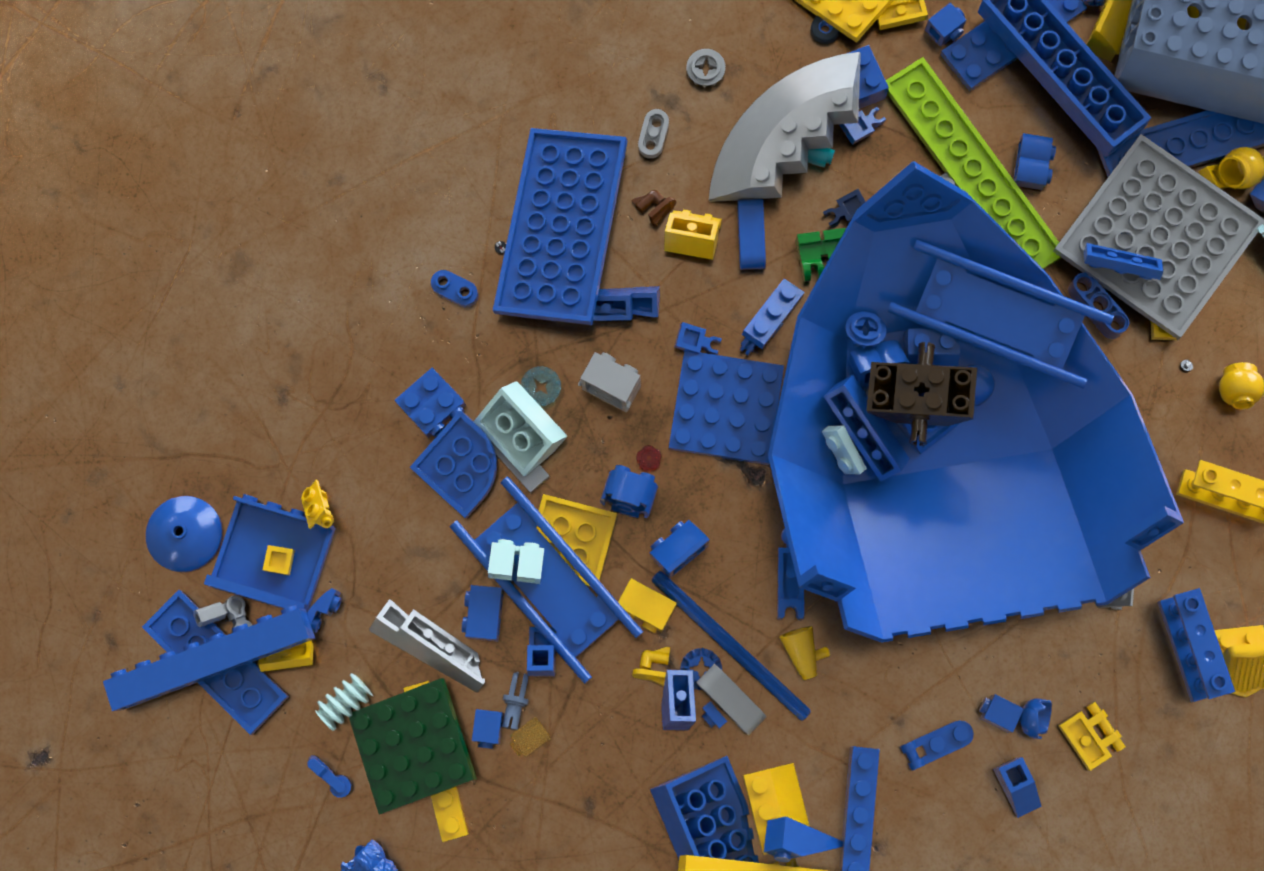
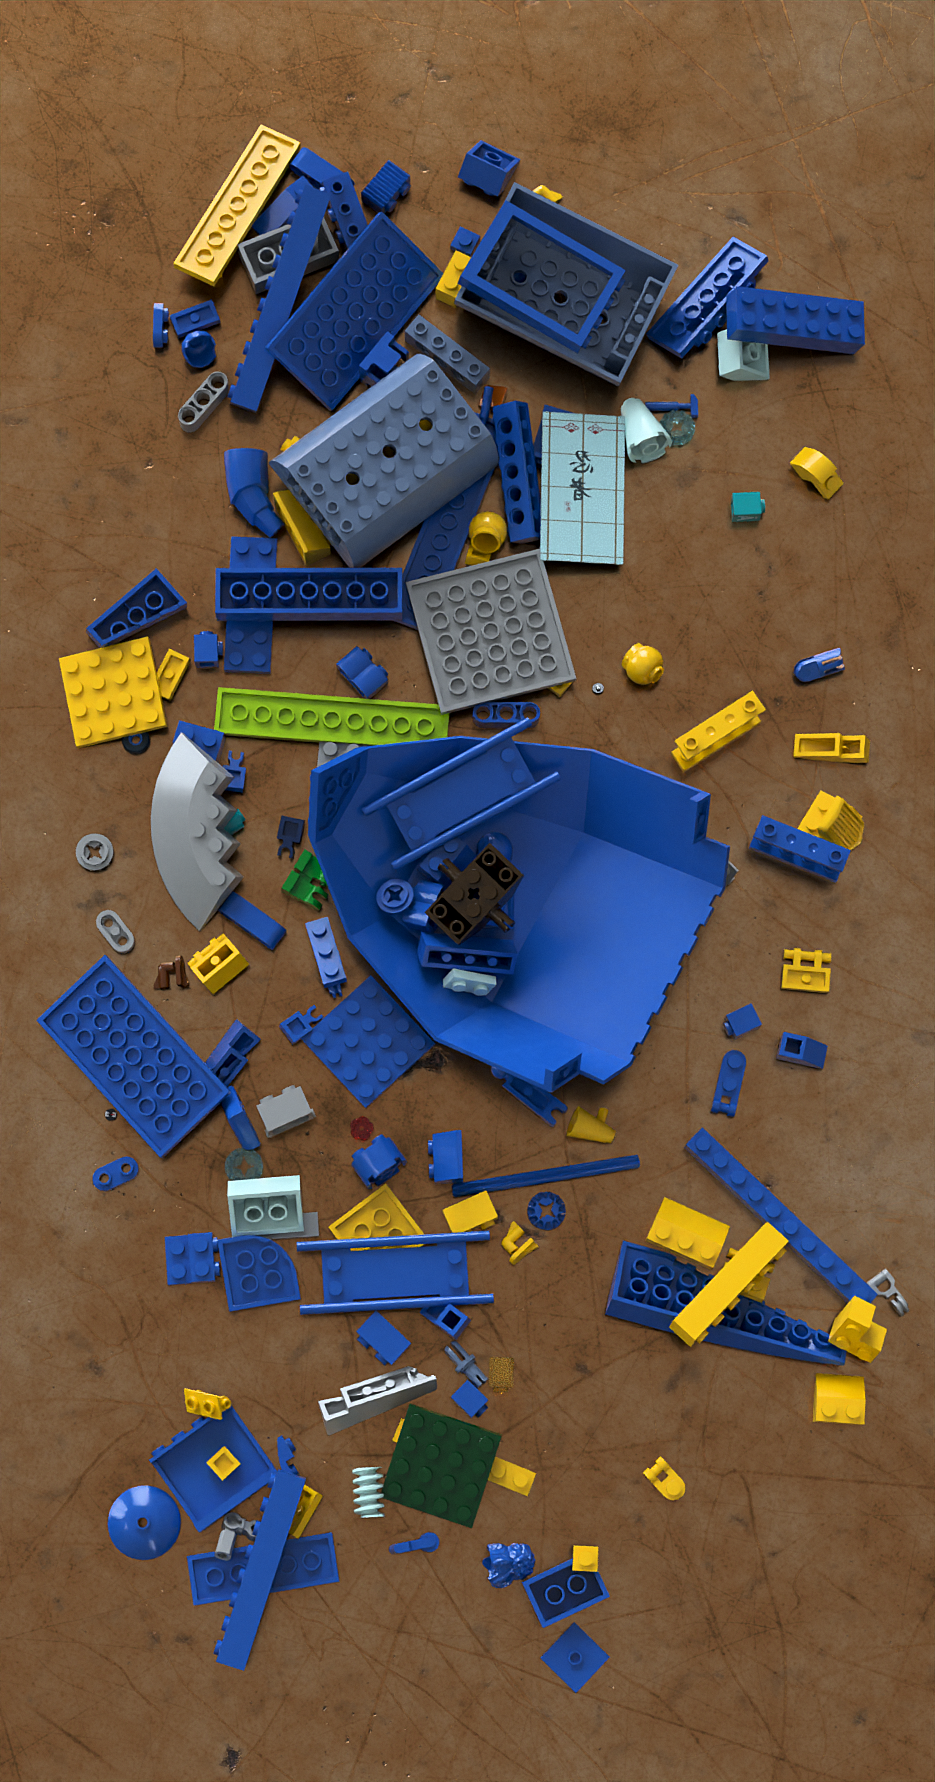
camera: 60 degrees left, 0 degrees up
light aqua piece [488,539,544,584] -> none
blue slope [661,670,696,730] -> none
light grey beam [696,664,767,736] -> none
blue plate [702,701,727,729] -> none
blue slope [764,816,843,862] -> none
blue hair [1019,698,1052,739] -> none
blue plate [1084,243,1164,280] -> none
none -> blue brick [221,1085,261,1150]

